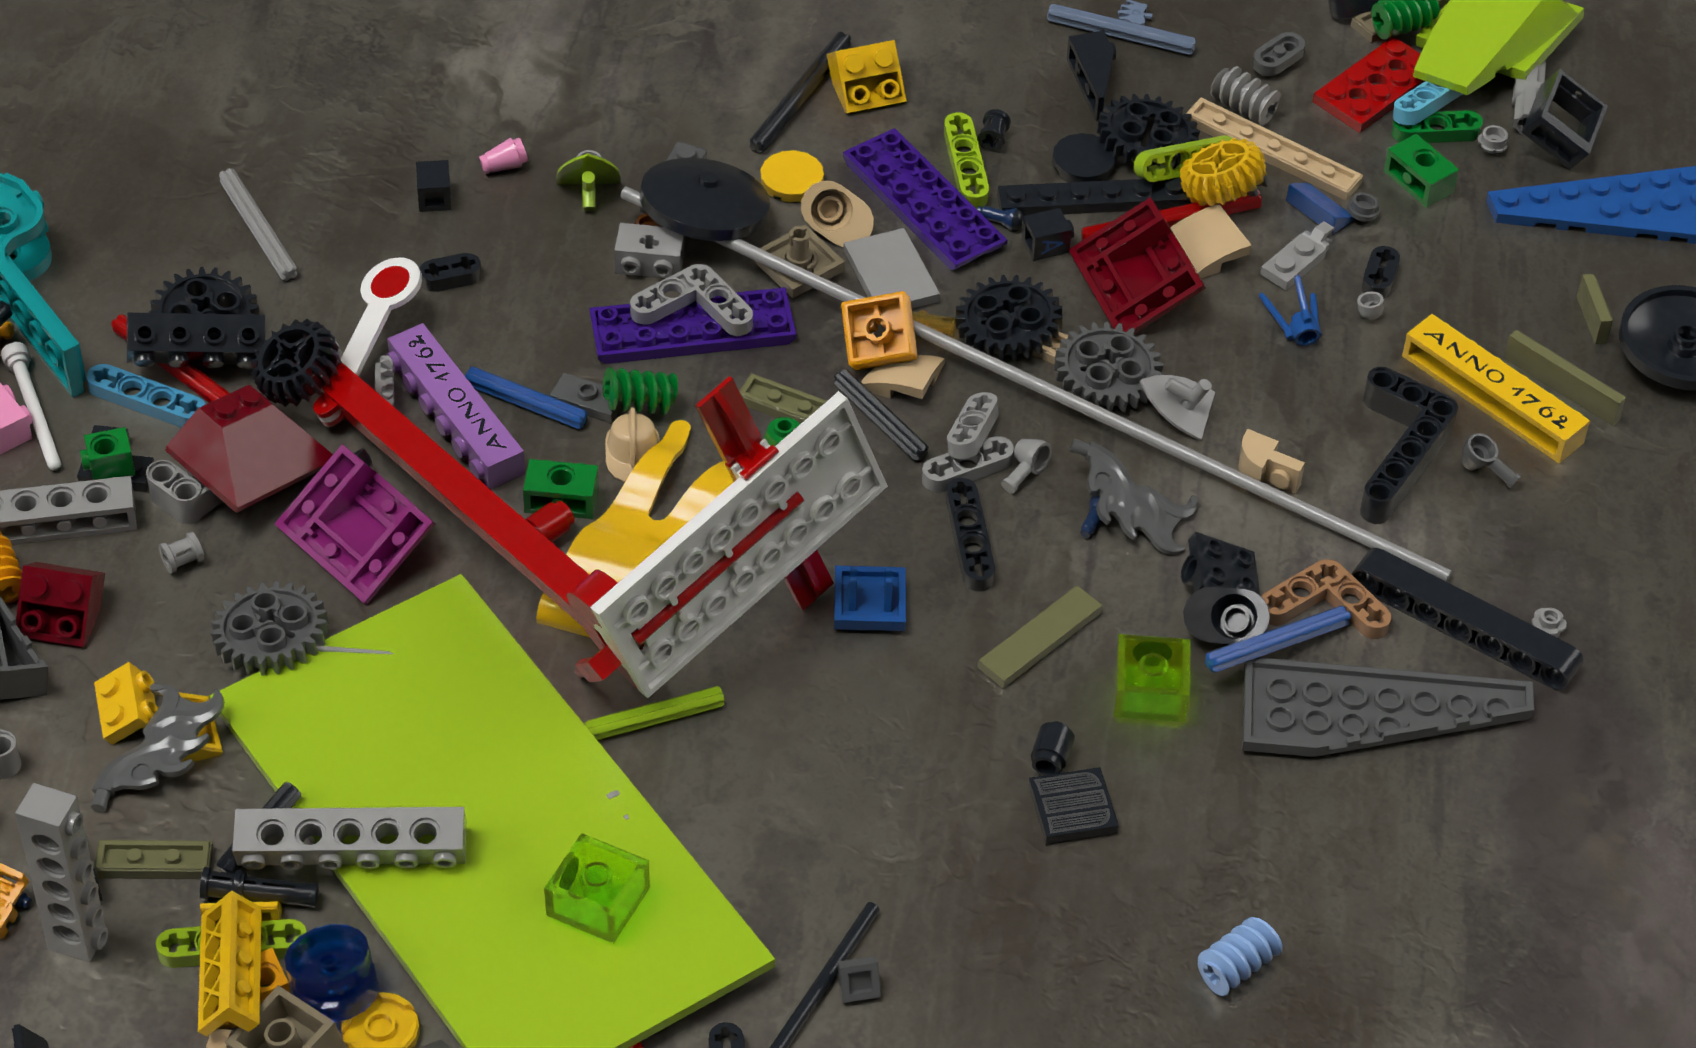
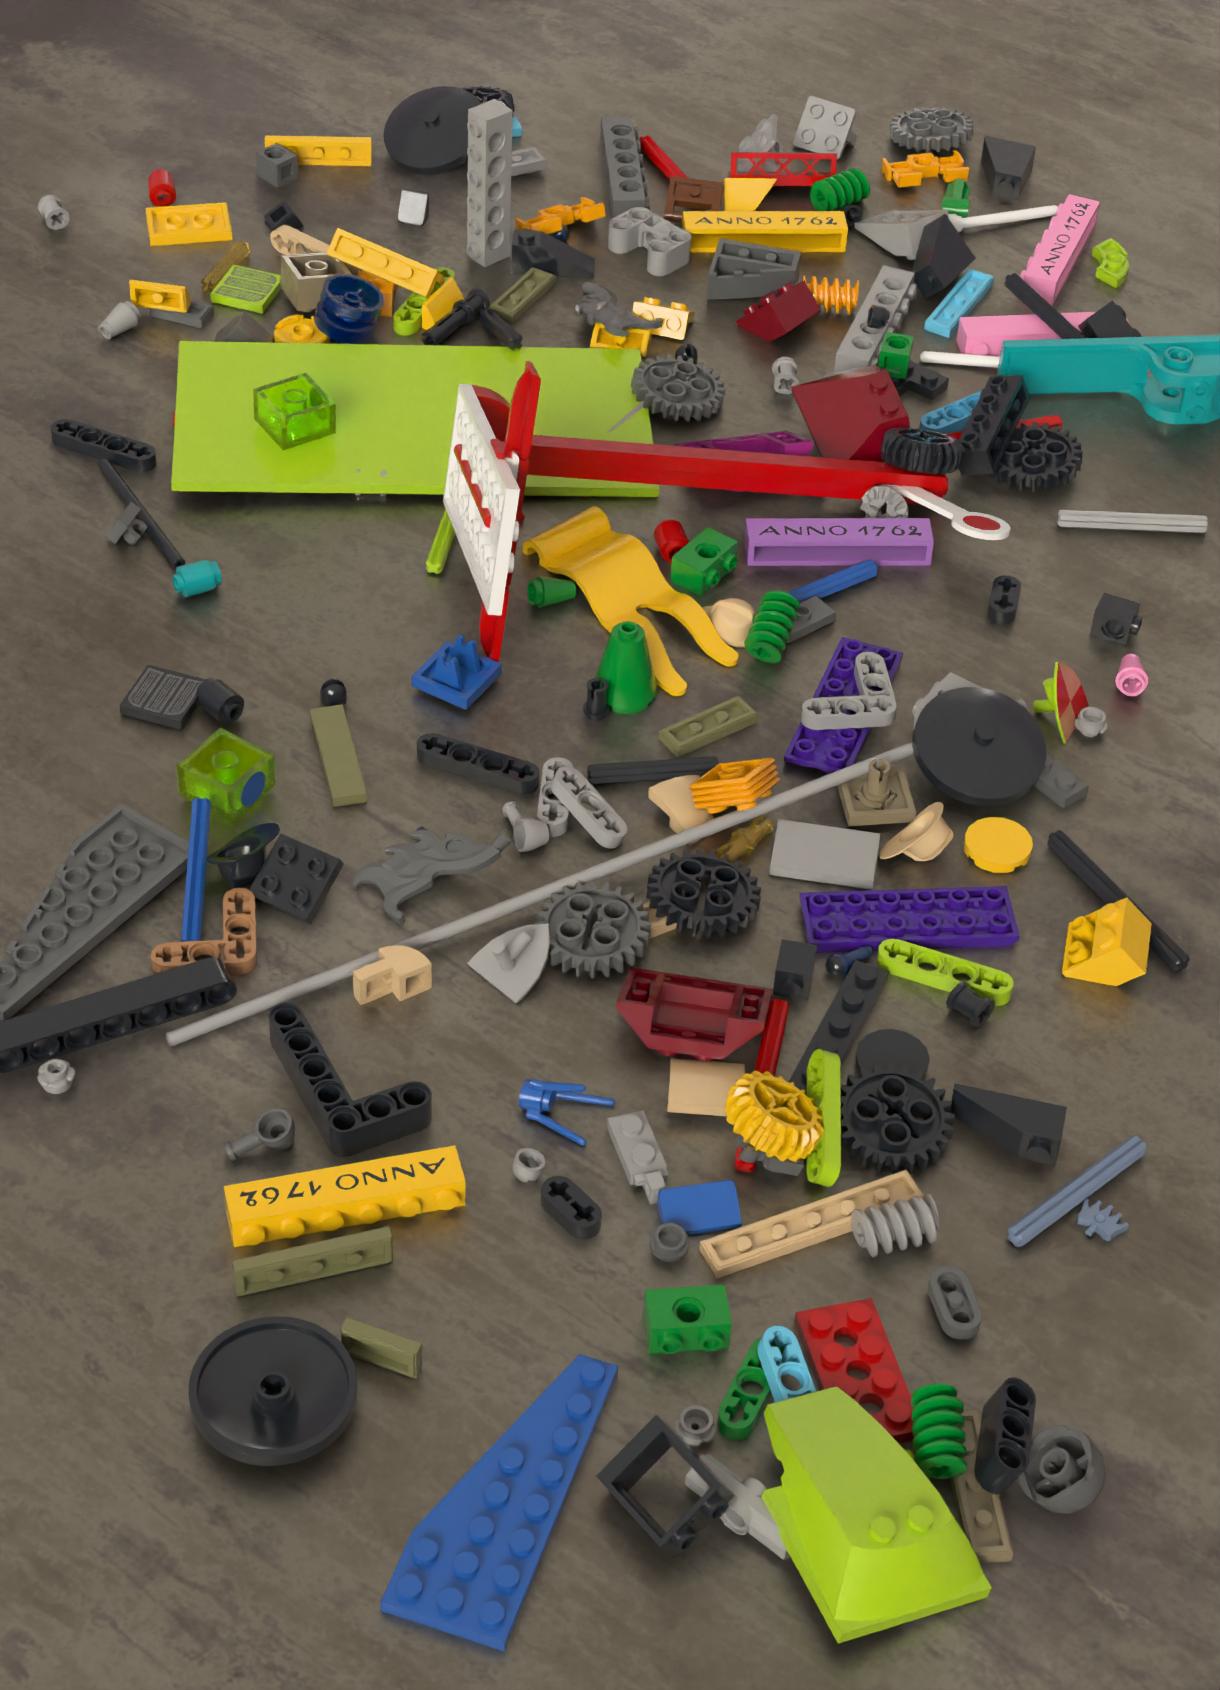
camera: 120 degrees right, 5 degrees down
light grey brick [232,807,467,870] -> none
none -> teal brick [172,559,222,598]
none -> black hinge [320,678,347,706]
none -> black hinge [675,344,698,364]
none -> black hinge [867,304,890,329]

